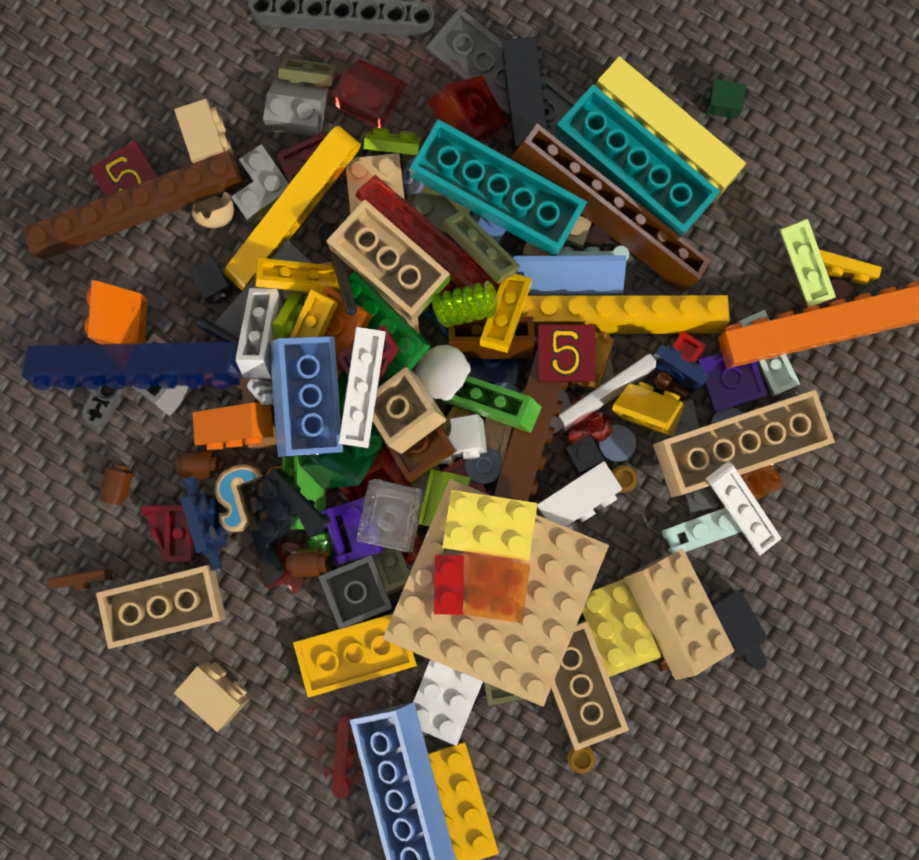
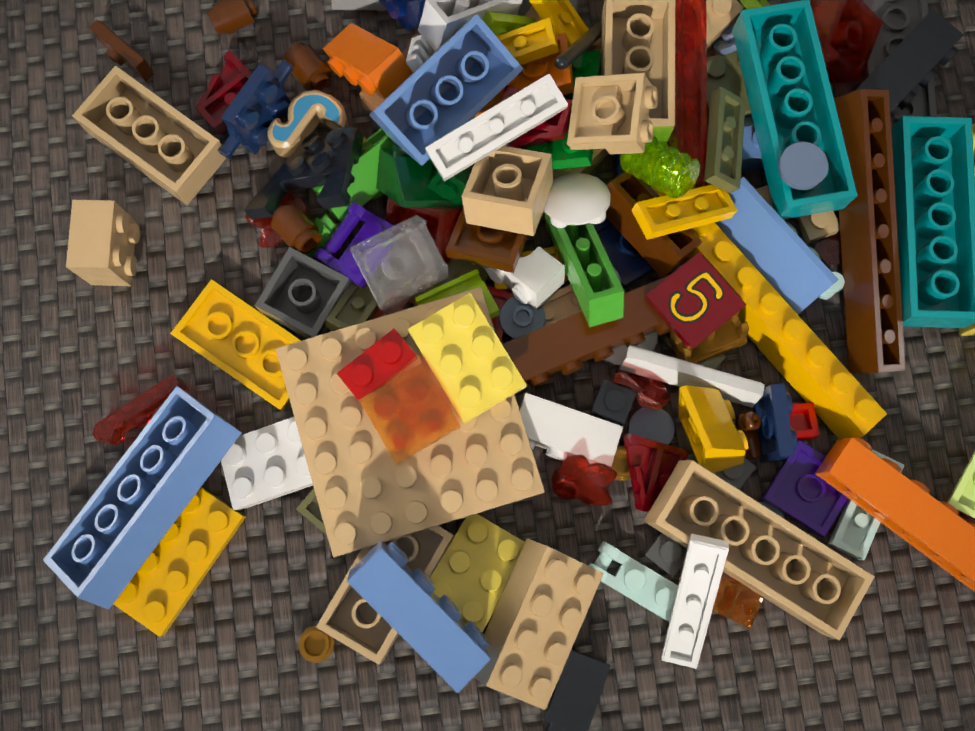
camera: 50 degrees right, 5 degrees down
none -> medium blue brick [347,540,491,693]
none -> clear red plate [551,455,617,505]
none -> tan plate [567,73,658,154]
none -> dark red wing [624,433,689,513]
none -> sand blue piece [778,142,828,190]

